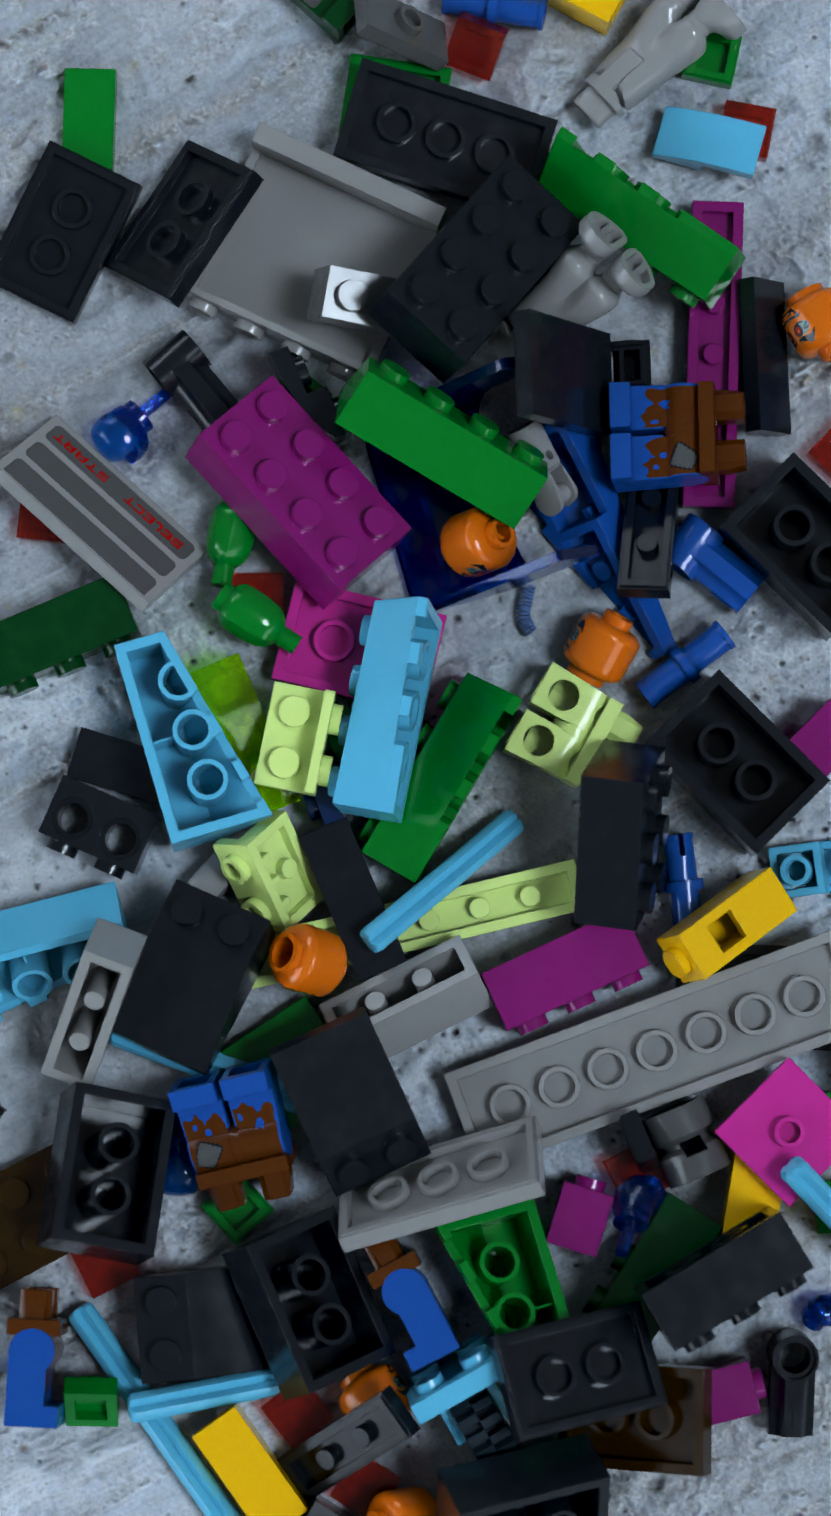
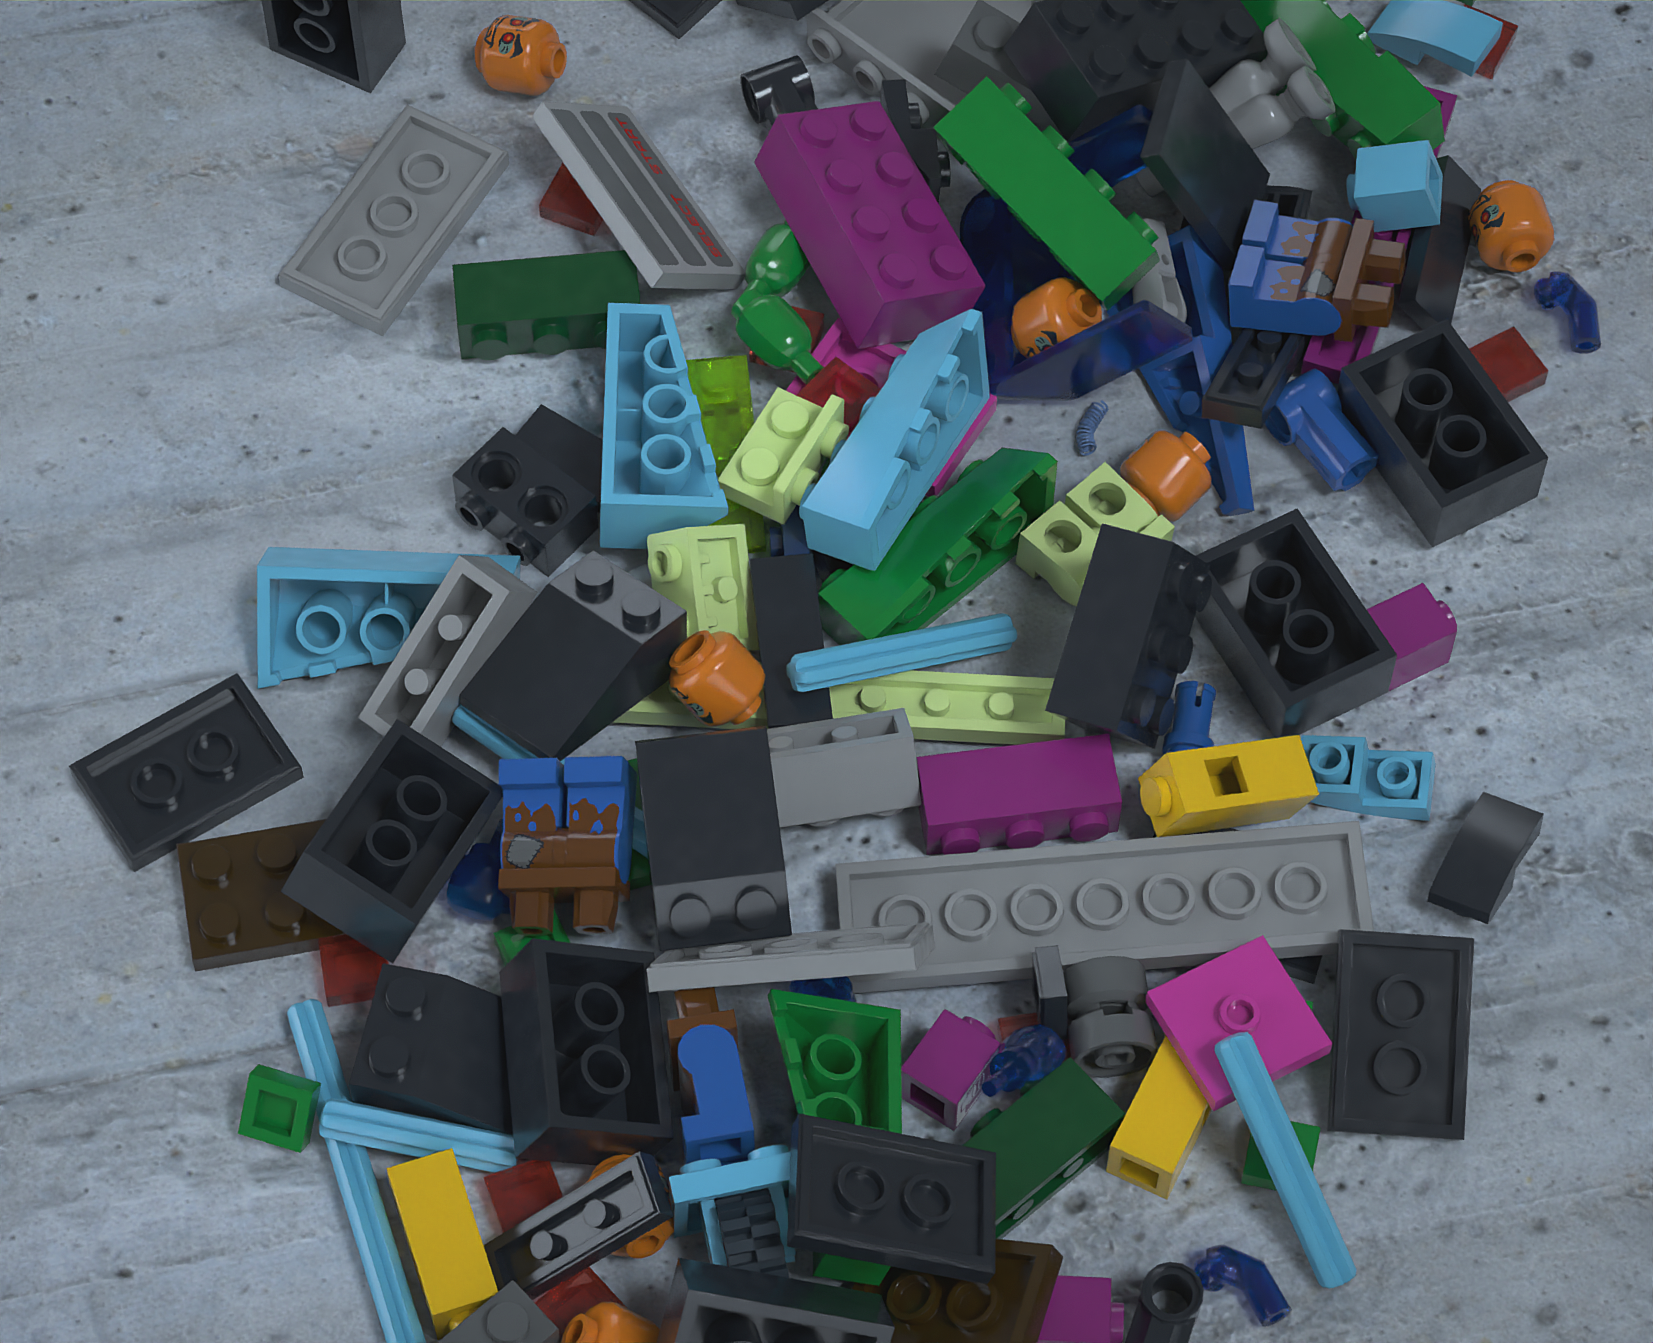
camera: 15 degrees right, 25 degrees down
blue hips [4,1286,69,1429] -> none
clear blue piece [90,389,171,464] -> none
blue pin [634,620,736,709] -> none
black brick [634,1205,814,1353] -> none
none -> clear red tile [796,357,881,440]
none -> medium azure brick [1347,140,1443,232]

